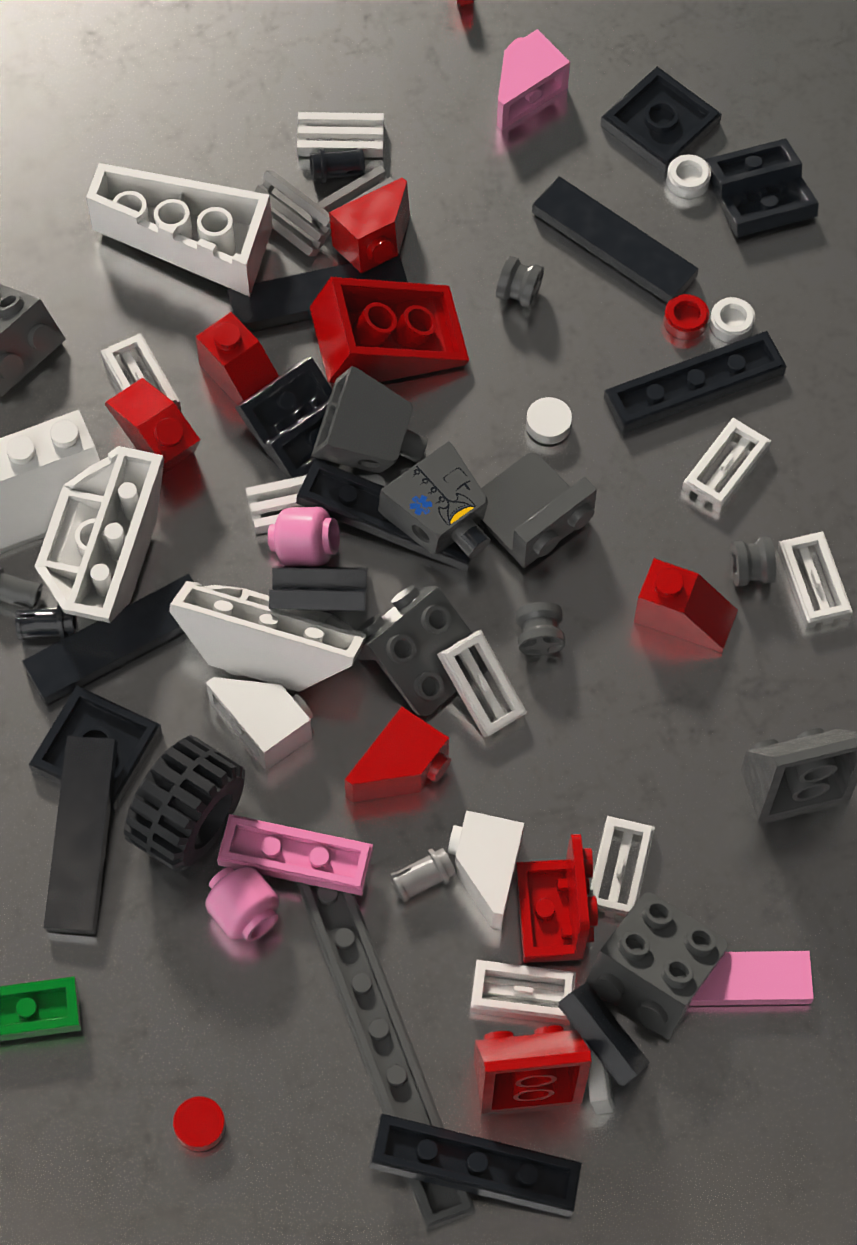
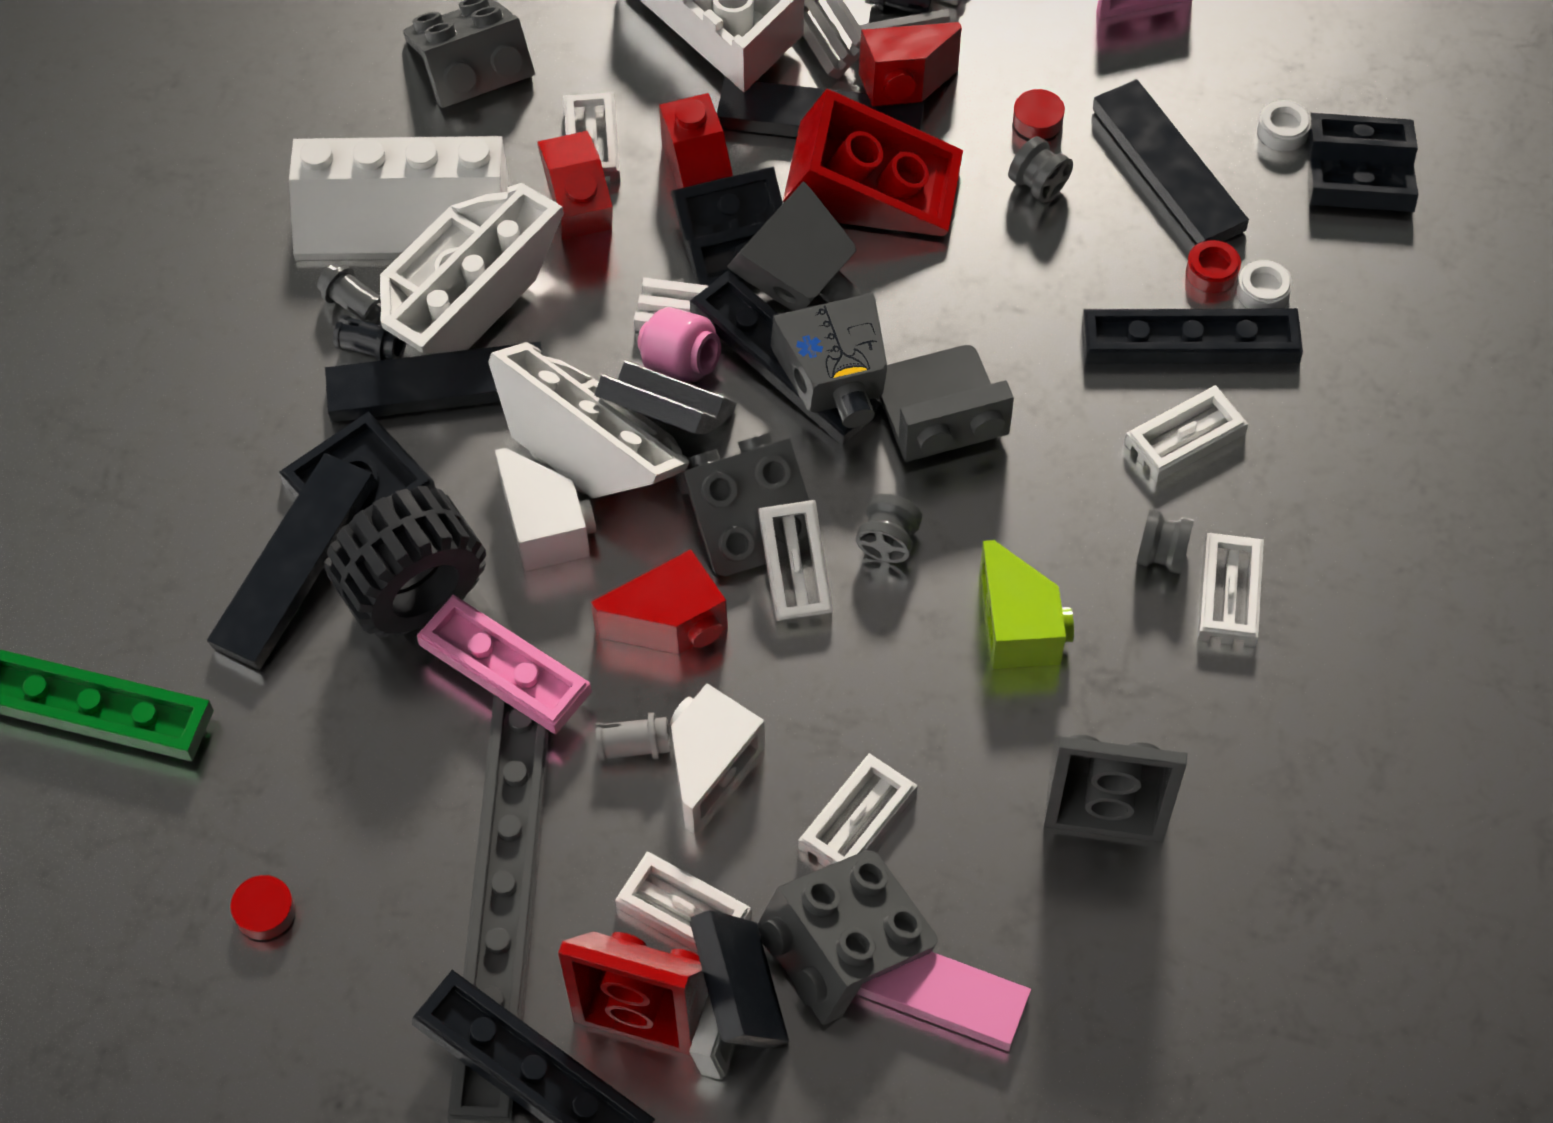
camera: 25 degrees right, 5 degrees down
bright pink head [205,866,279,942] -> none
red bracket [516,834,598,963] -> none
white tile [526,397,572,444] -> none
black tile [600,66,722,174] -> none
red slope [634,558,738,653] -> none
none -> lime slope [980,540,1074,669]
none -> red tile [1013,89,1065,139]

